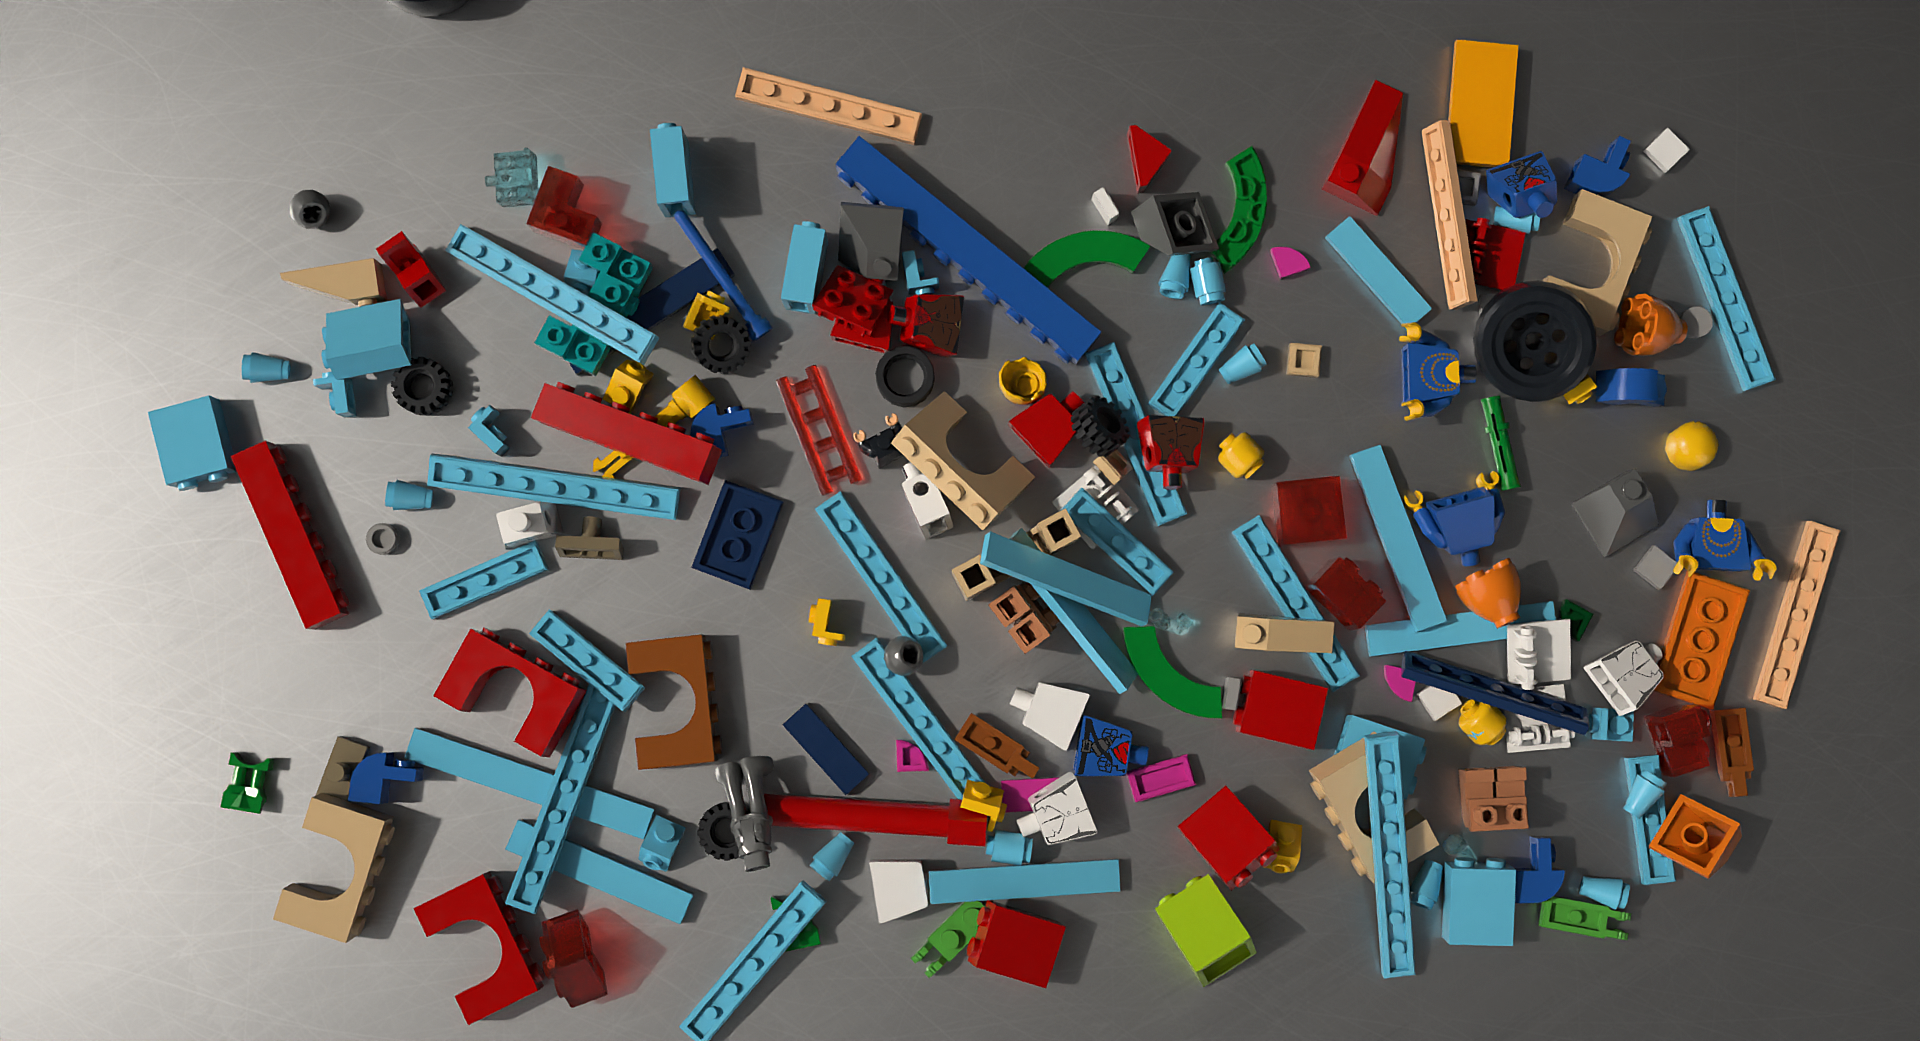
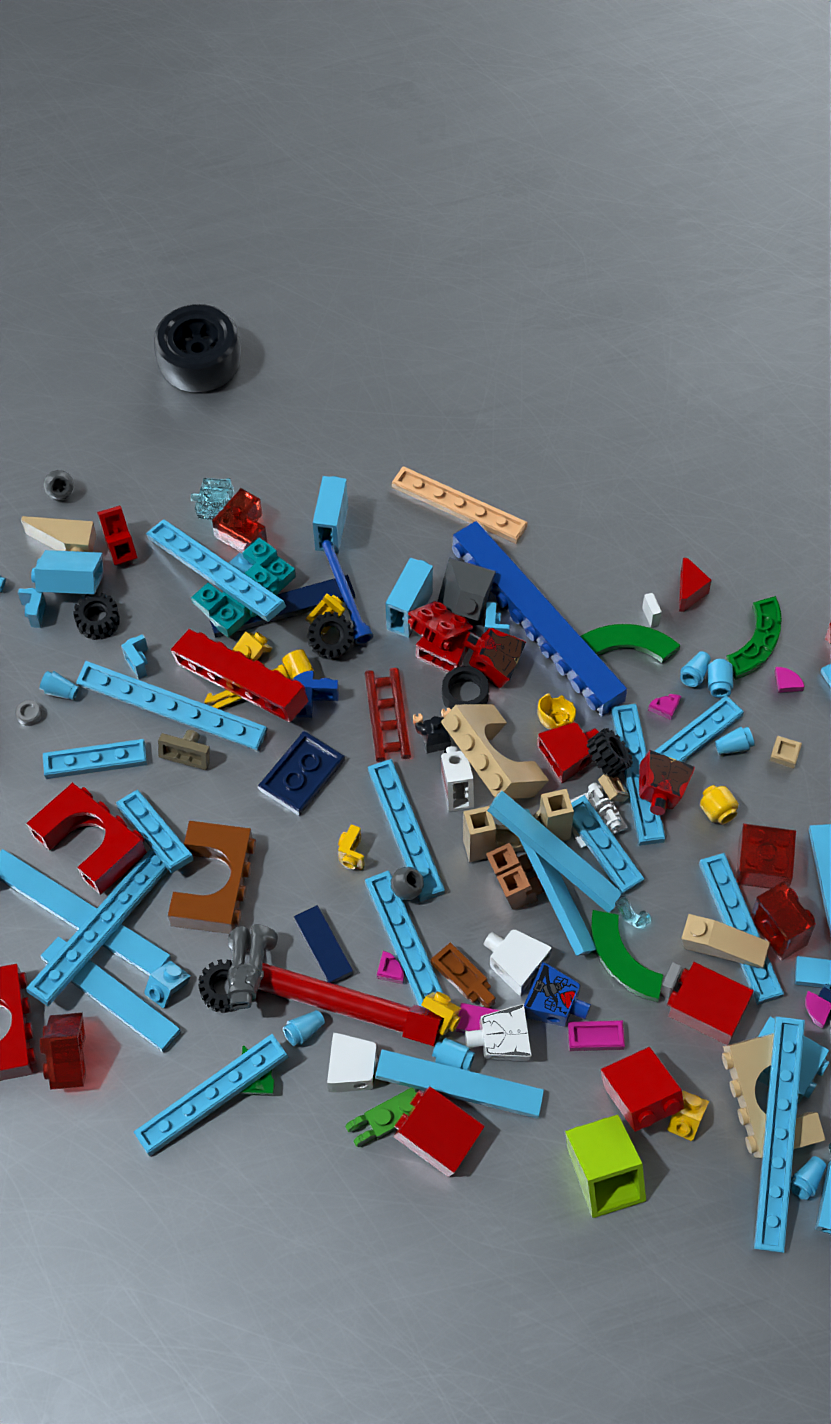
camera: 20 degrees right, 25 degrees down
white torso [496,502,564,550] -> none
dark grey slope [1131,192,1219,256] -> none
none -> dark pink tile [648,694,681,720]

